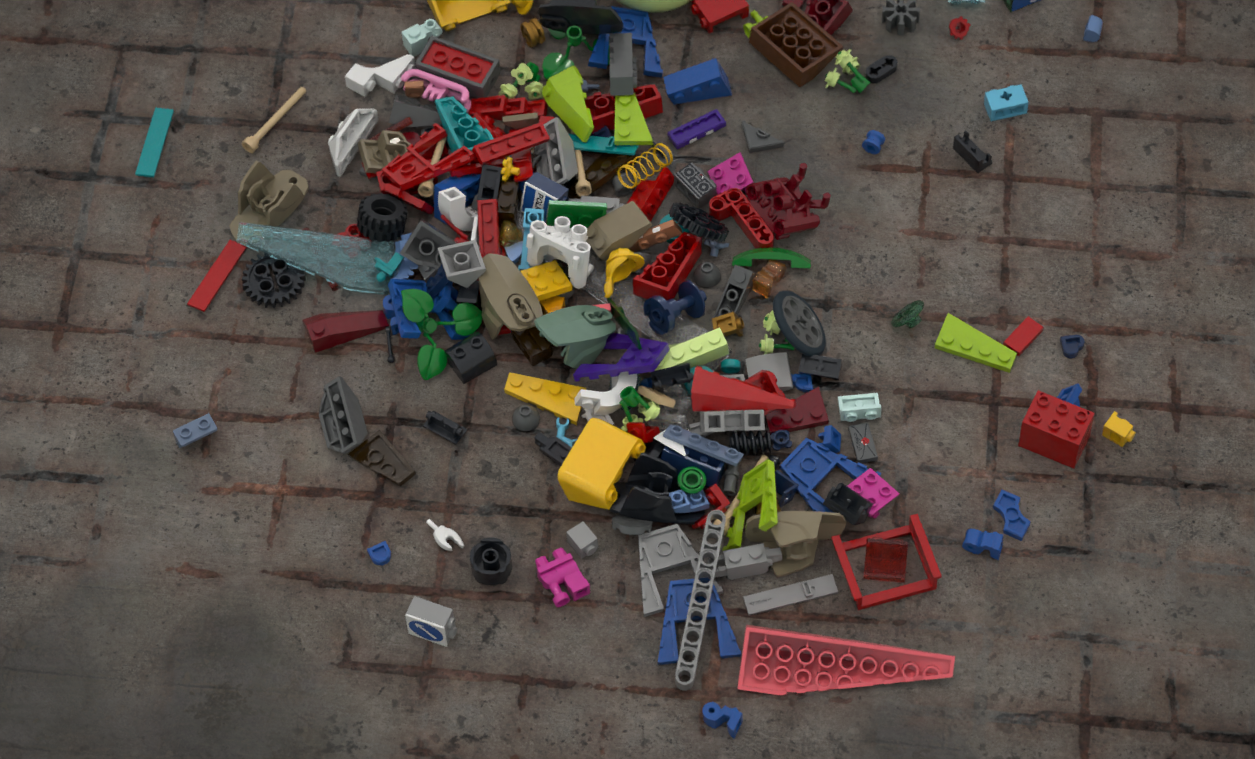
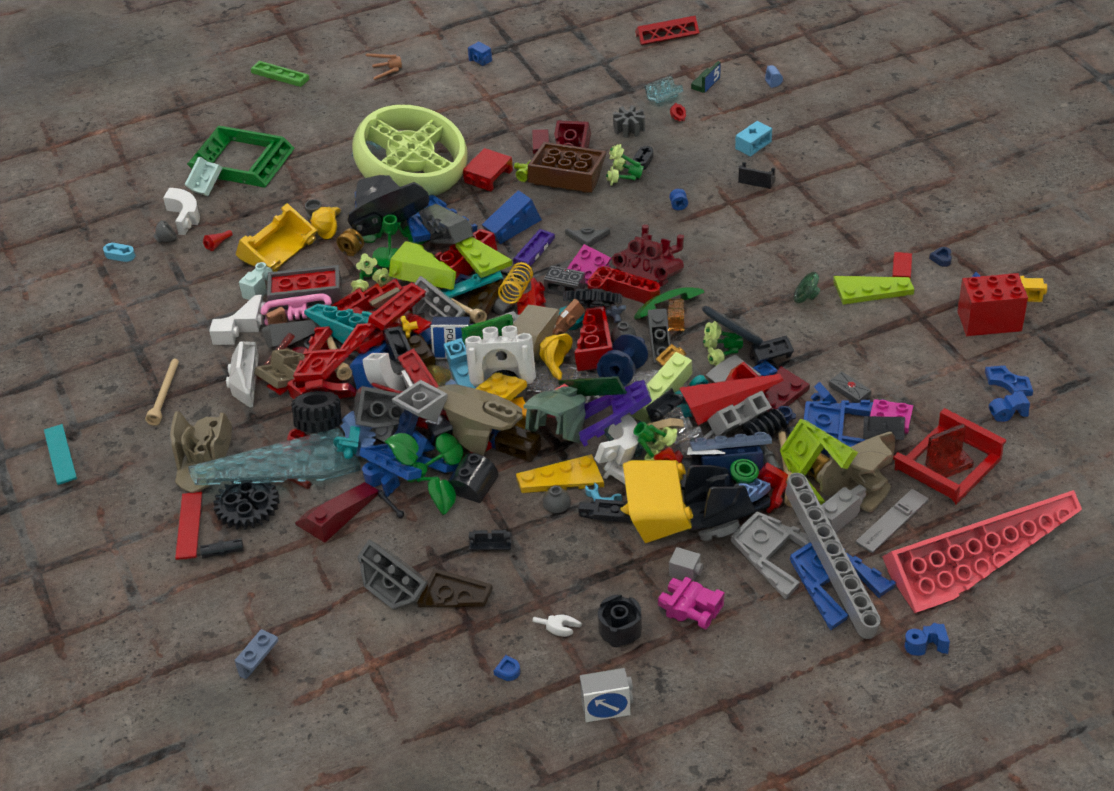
camera: 30 degrees left, 15 degrees down
light aqua bracket [838,393,881,422] -> none
none -> black pin [200,538,244,559]

